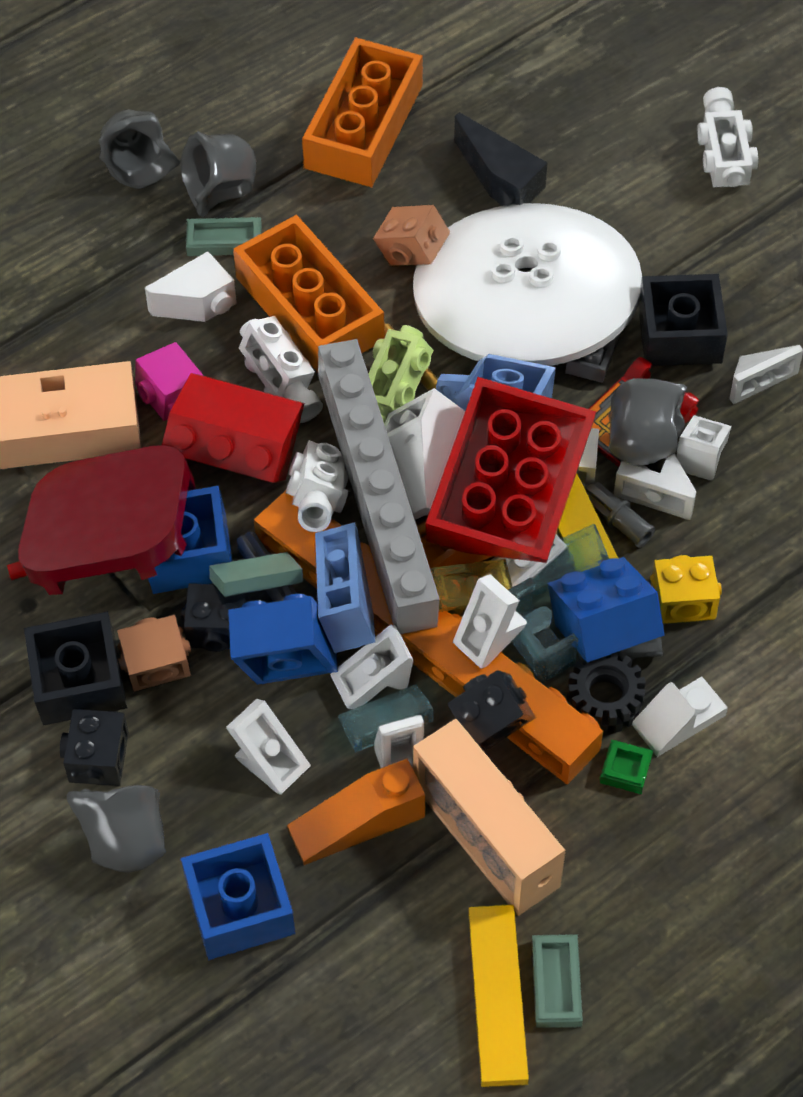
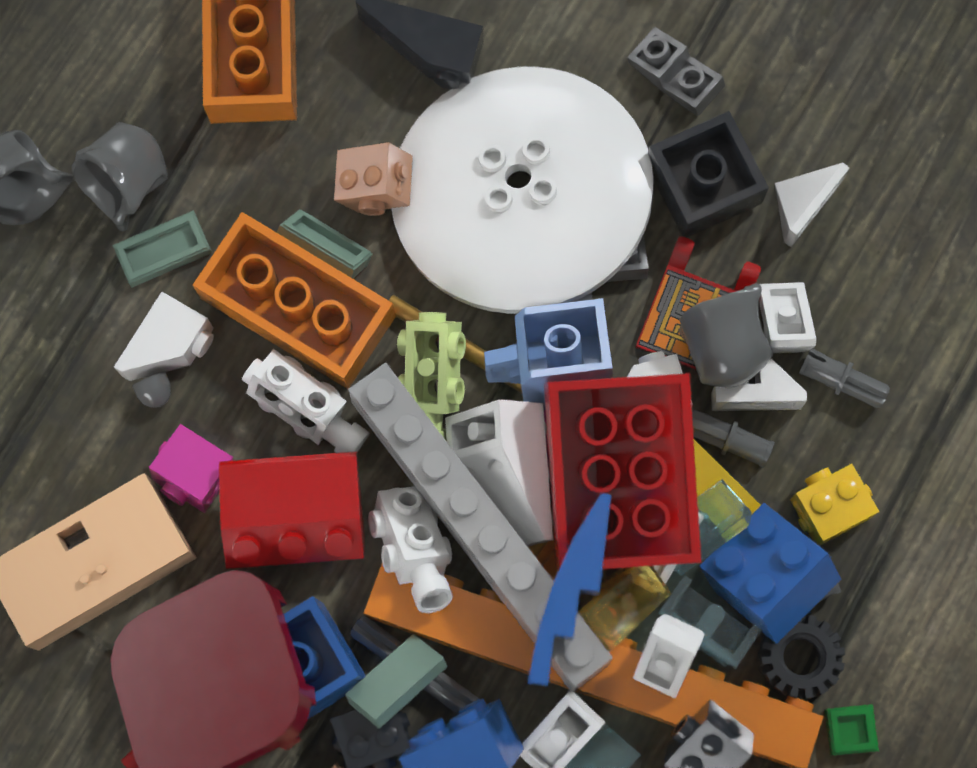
camera: 20 degrees left, 20 degrees up
medium blue slope [315,522,375,653] -> none
white slope [632,677,728,757] -> none
none -> dark grey hinge [132,372,171,408]
none -> sand green tile [277,209,373,279]
none -> blue slope [528,494,611,686]
none -> flat silver slope [627,27,726,116]
none -> dark grey axle [799,348,890,408]

